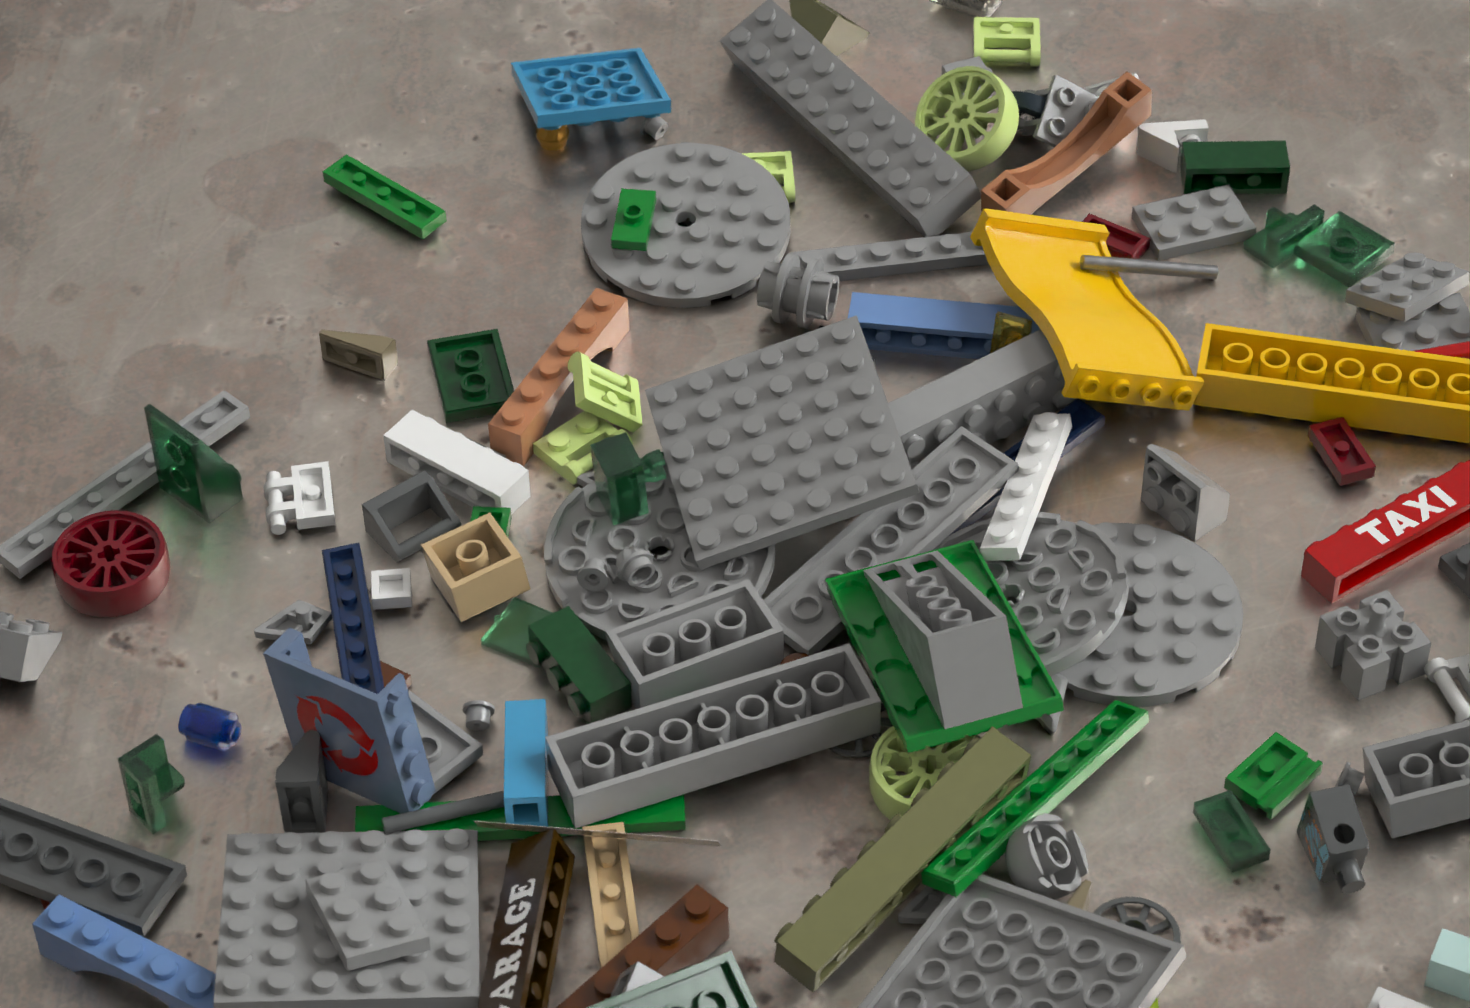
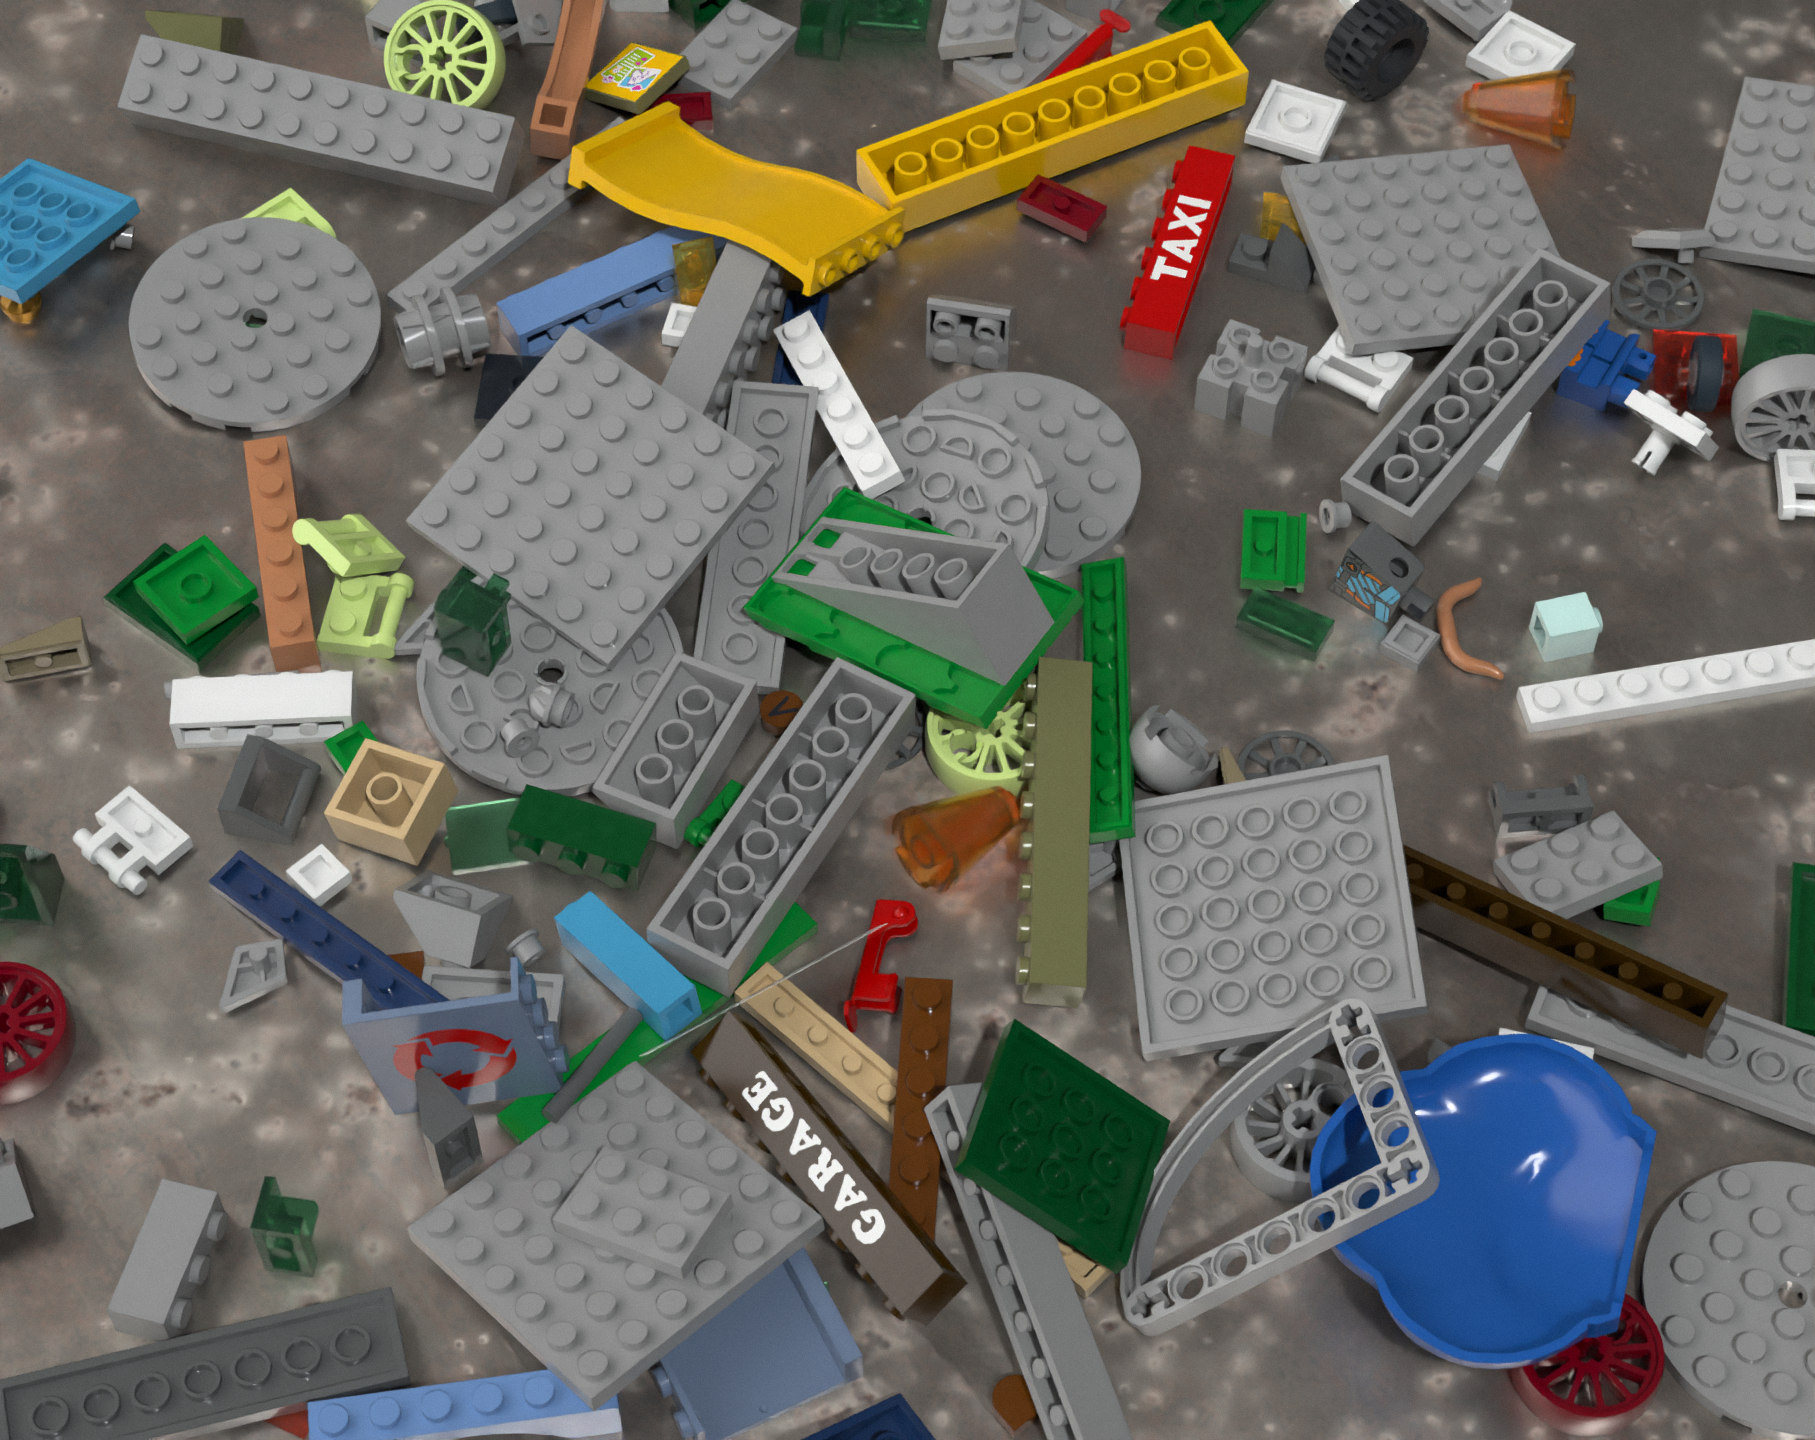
camera: 40 degrees left, 10 degrees up
clear blue brick [178,702,242,751] -> none
green plate [611,188,657,251] -> none
flat silver bar [1080,255,1218,279] -> none
none -> light grey brick [107,1178,228,1342]
none -> green plate [133,535,259,645]
none -> light grey slope [392,870,513,968]
none -> tile [585,42,690,114]
none -> red piece [844,899,919,1033]
none -> clear orange cone [892,786,1020,894]
none -> light grey tile [1379,615,1441,673]
none -> nougat animal [1435,577,1504,680]

